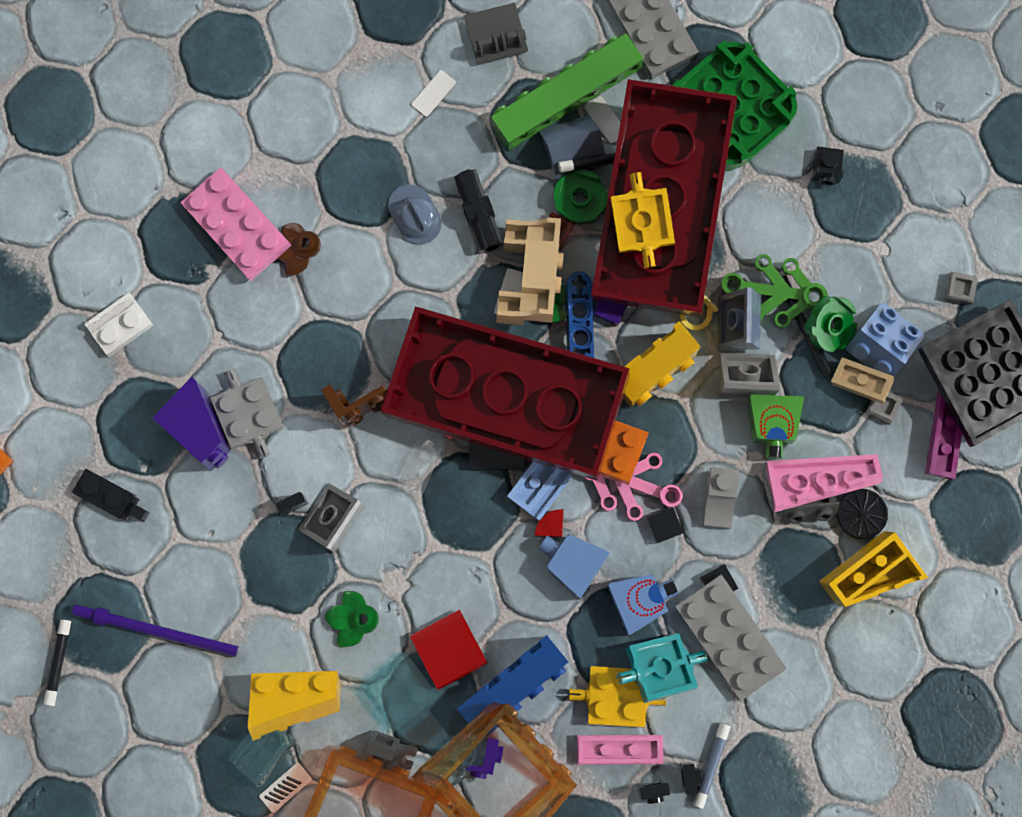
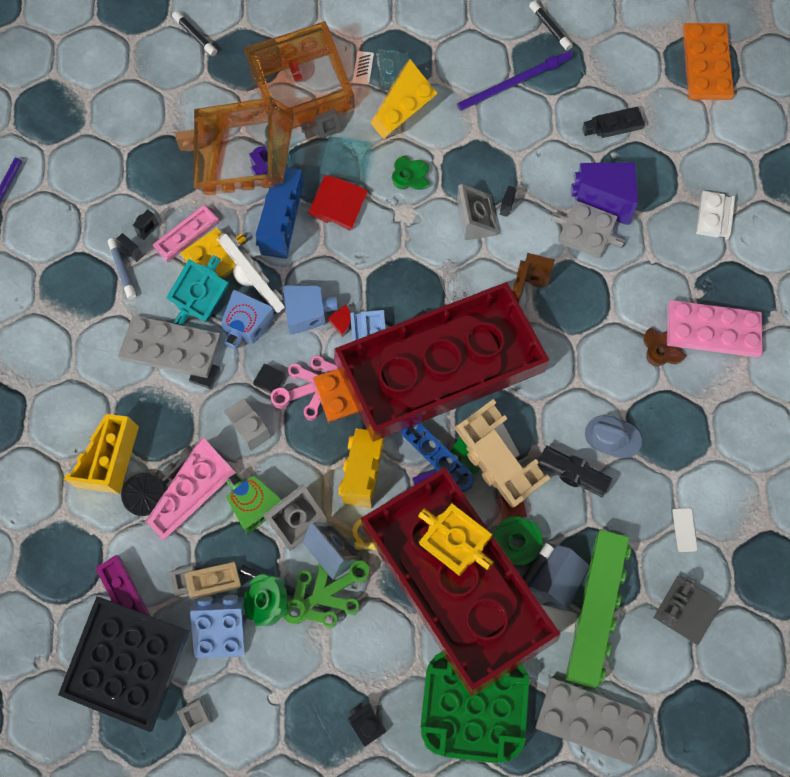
camera: 140 degrees right, 10 degrees down
none -> white plate [216,233,285,313]

